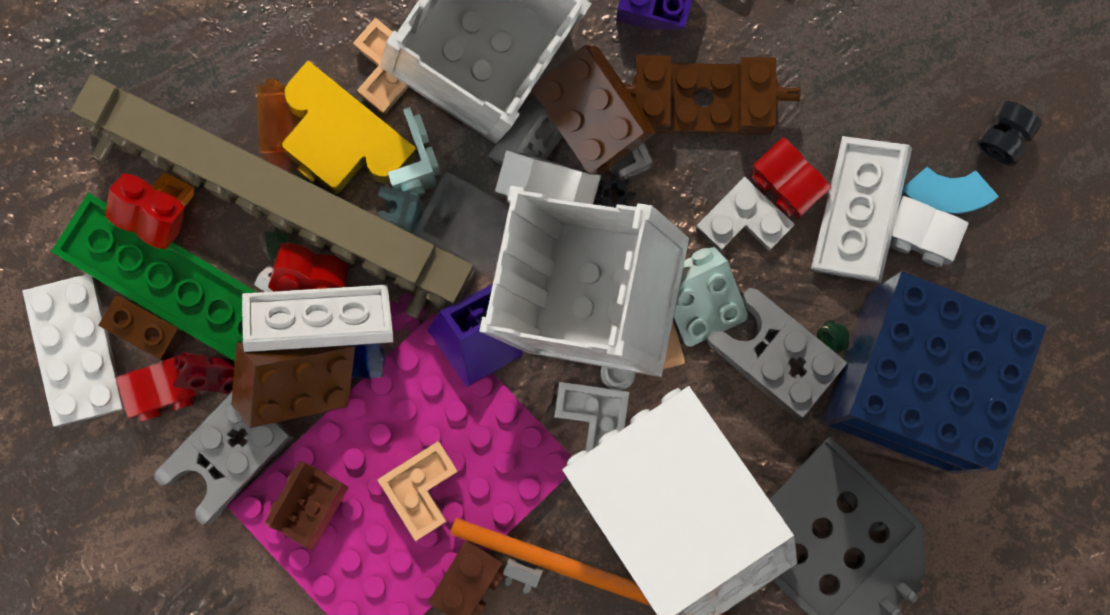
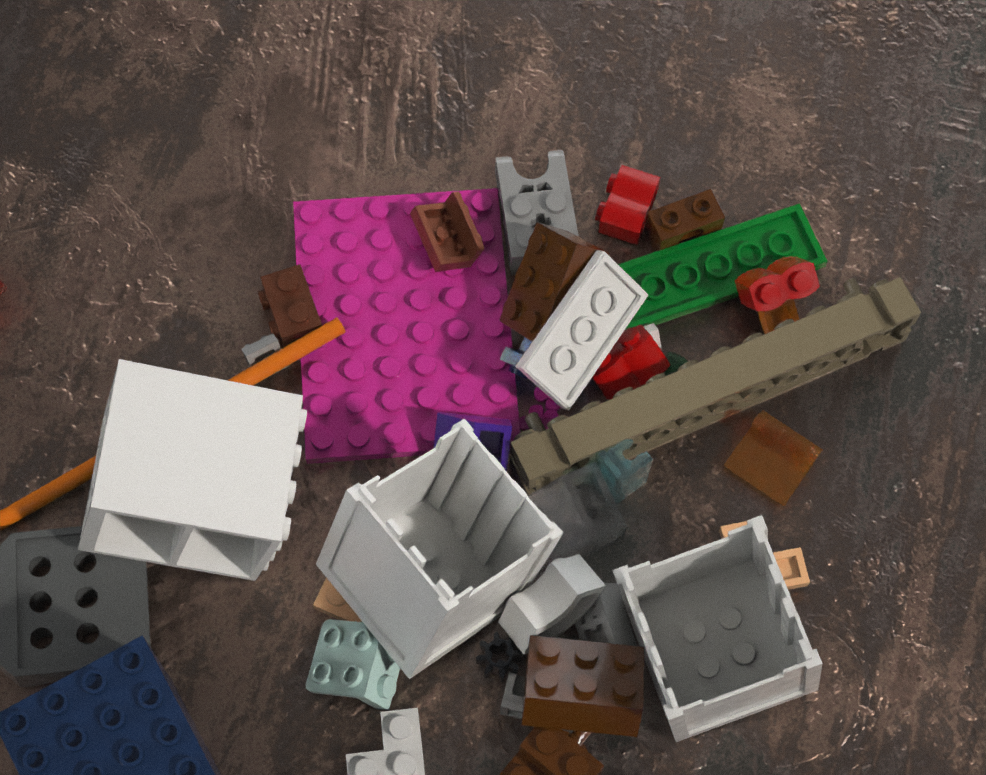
camera: 130 degrees right, 15 degrees down
white plate [22,274,125,427] -> none
dark red hinge [172,352,235,394] -> none
yellow brick [282,60,417,194] -> none
light nougat plate [377,441,458,541] -> none
light aqua bracket [387,107,441,201] -> none
white plate [554,382,629,453] -> none
light grey brick [706,288,847,420] -> none
clear green plate [817,320,849,353] -> none

